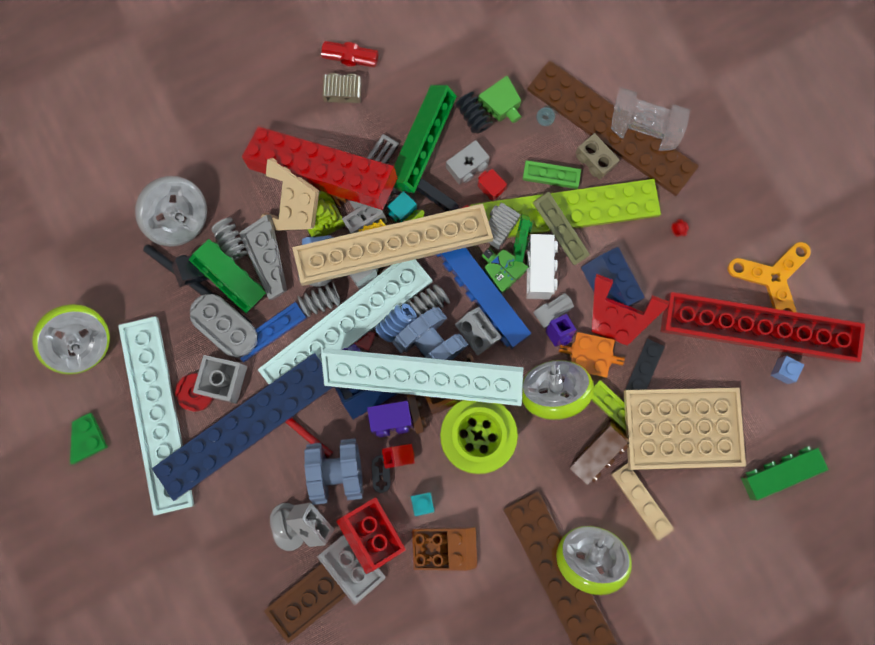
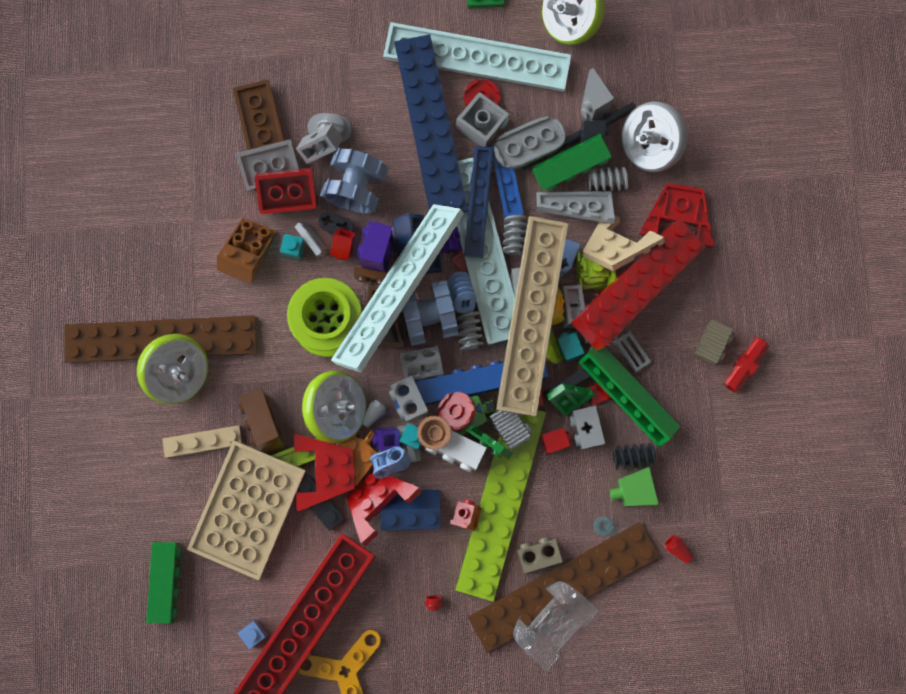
camera: 115 degrees right, 0 degrees up
red bar [285,418,333,458] -> none
bright green plate [522,160,581,189] -> none
olive plate [532,192,590,266] -> none
none -> red wing [294,434,356,511]
none -> light grey tile [295,222,329,256]
none -> light grey cone [362,399,388,428]
none -> medium blue piece [370,446,410,479]
none -> light grey brick [389,376,428,423]
none -> teal brick [400,423,421,450]
none -> nougat hat [417,416,452,450]
none -> tile [438,392,476,431]
none -> brick [450,499,482,531]
none -> dark blue tile [464,146,493,259]
none -> green wing [546,384,595,416]
none -> light grey slope [581,68,614,119]
none -> red tile [587,383,612,406]
none -> red wing [639,183,714,248]
none -> red cone [664,534,693,564]

